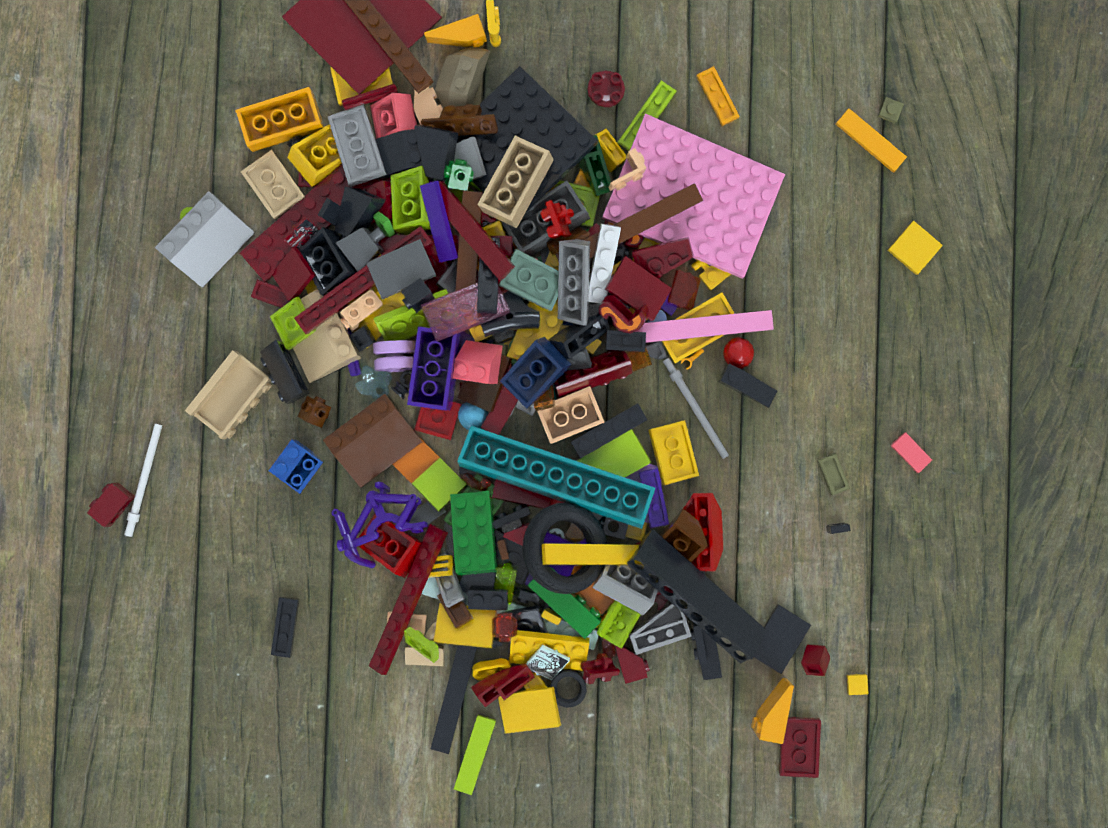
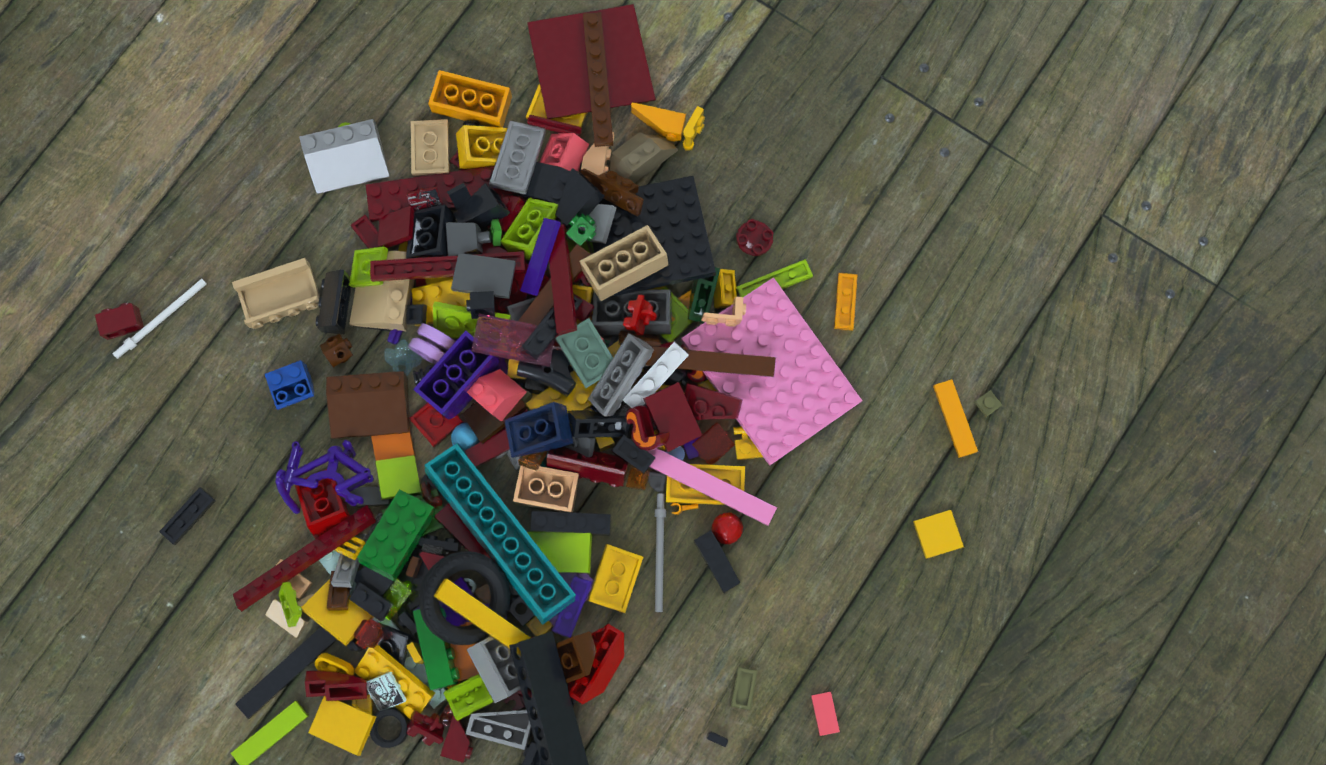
camera: 30 degrees right, 10 degrees down
light nougat bracket [340,289,383,331] -> none

